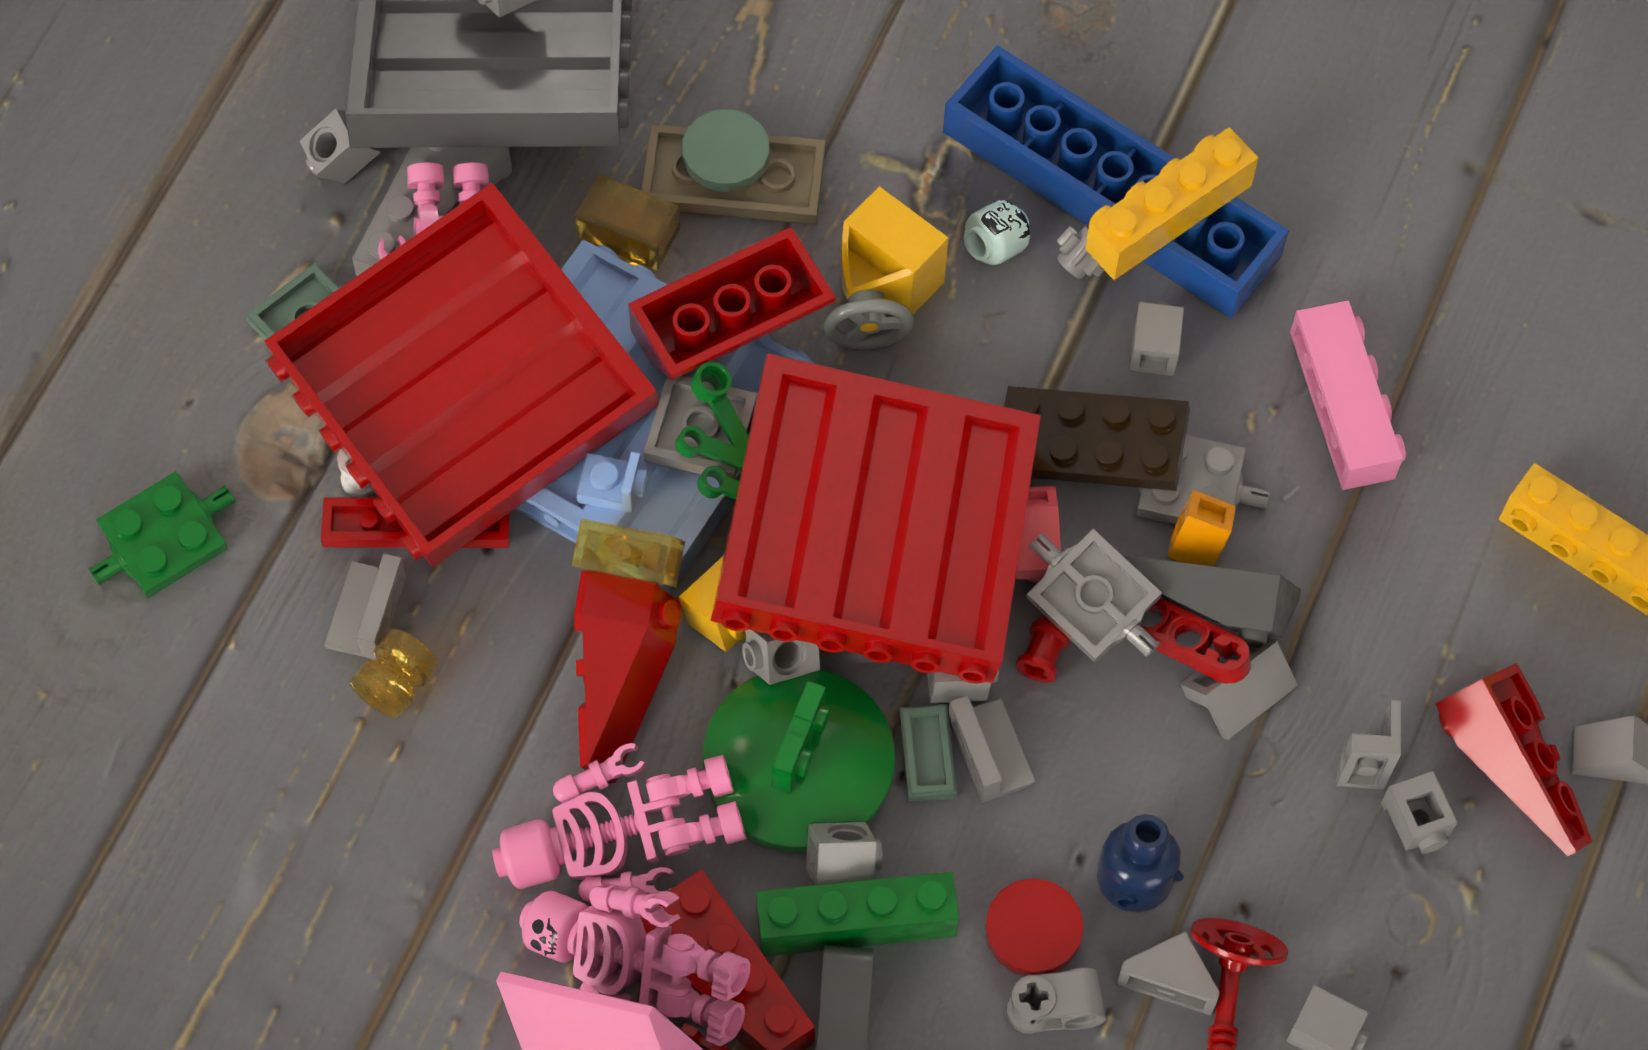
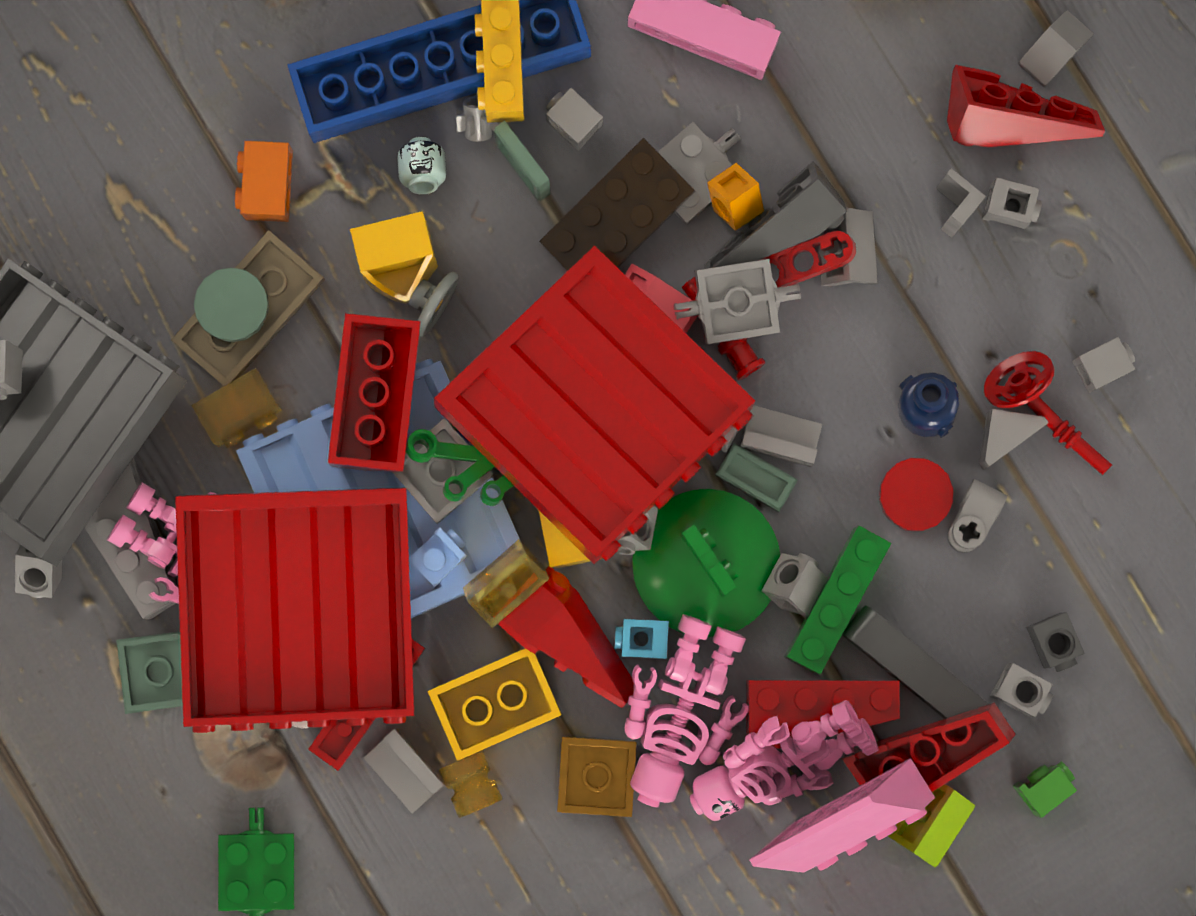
camera: 55 degrees left, 20 degrees up
none -> orange brick [235,141,293,222]
none -> yellow brick [428,649,562,761]
none -> sand green tile [494,121,551,202]
none -> pearl gold plate [557,737,637,817]
none -> medium azure brick [615,619,669,659]

